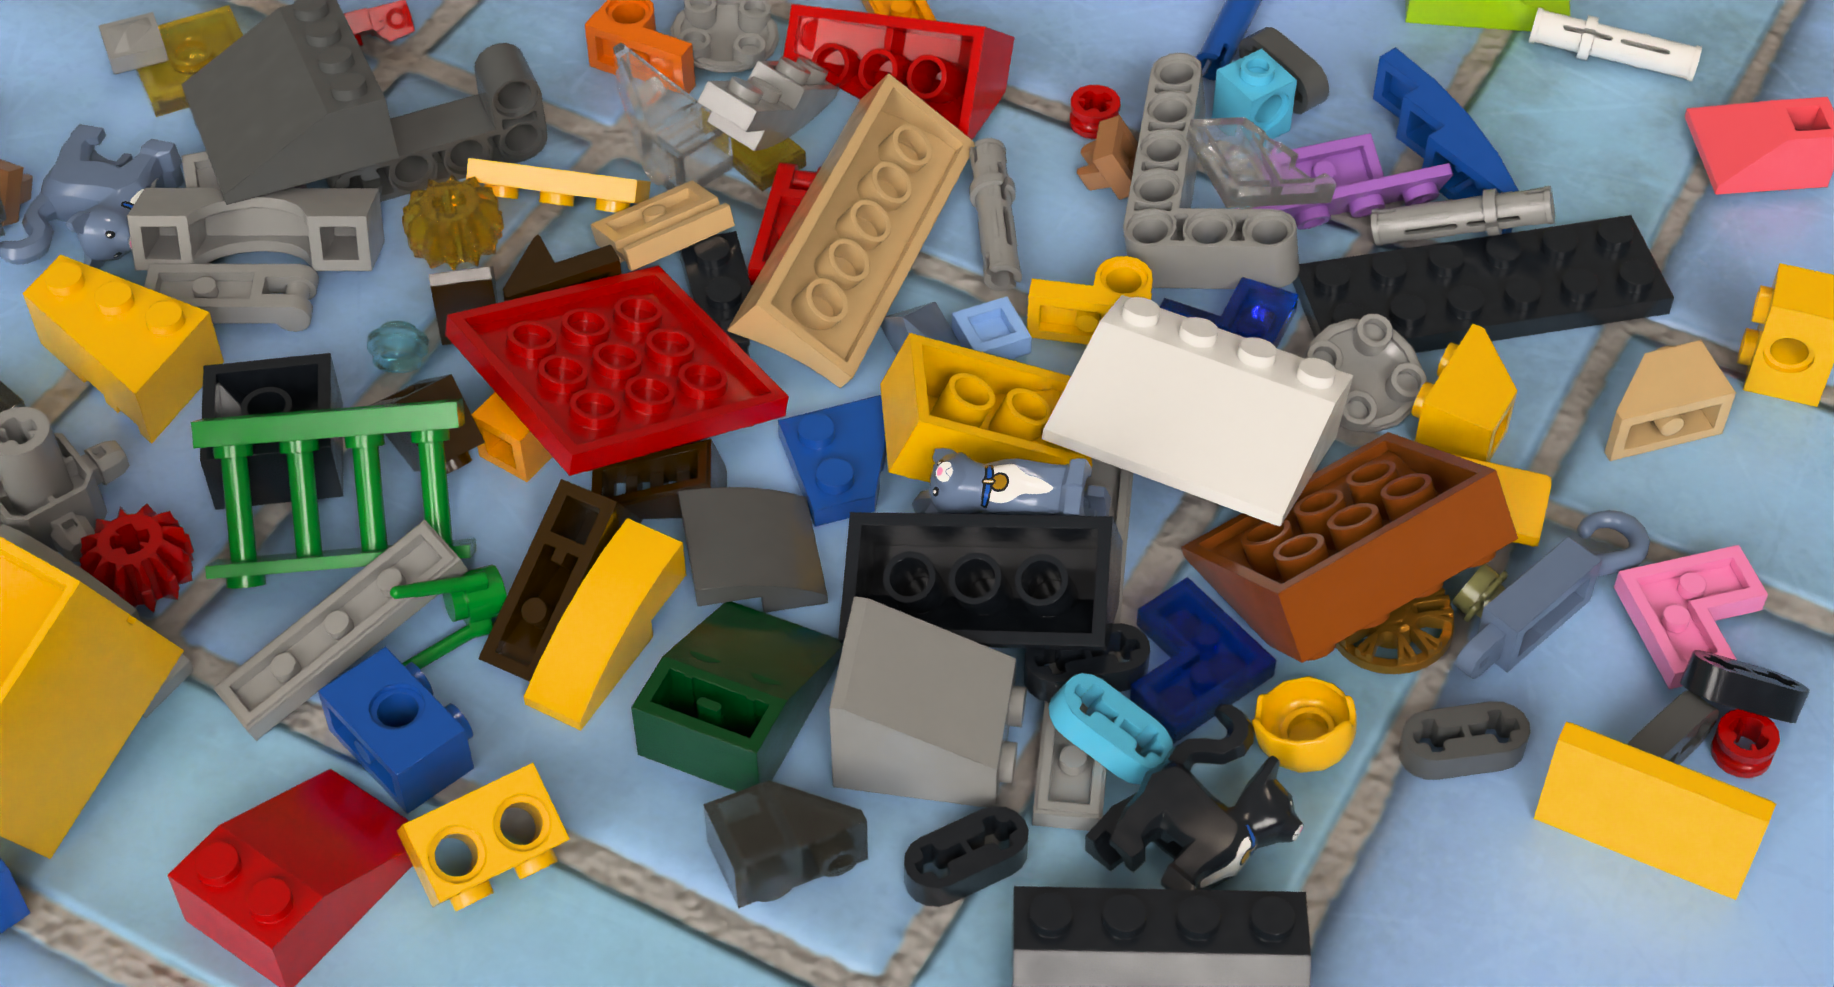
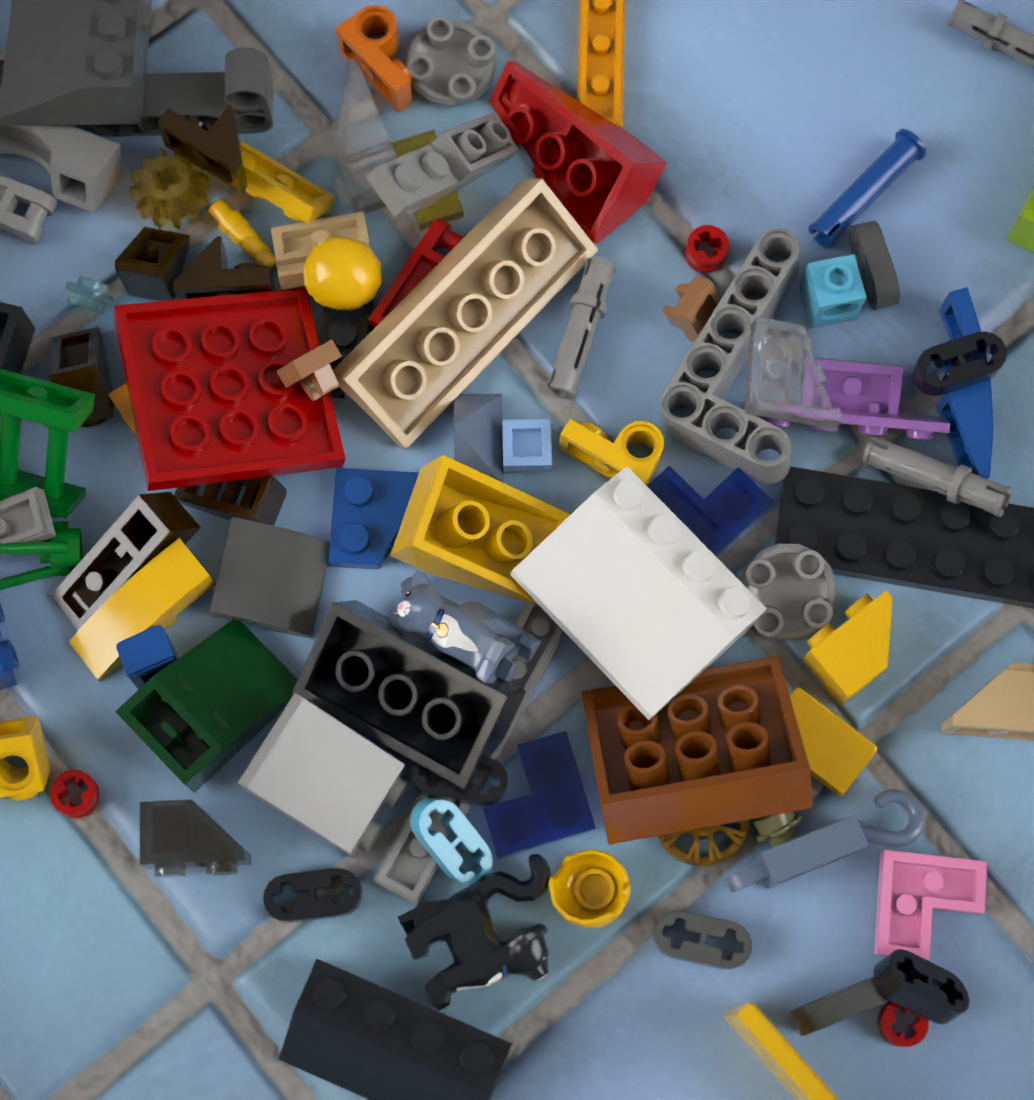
camera: 20 degrees right, 25 degrees up
none -> red bush [50,769,100,819]
none -> blue slope [116,625,179,690]
none -> dark brown slope [157,105,248,193]
none -> yellow animal [208,199,277,272]
none -> medium nougat tile [277,339,342,401]
none -> yellow hair [303,237,382,311]
none -> black beam [912,331,1007,396]

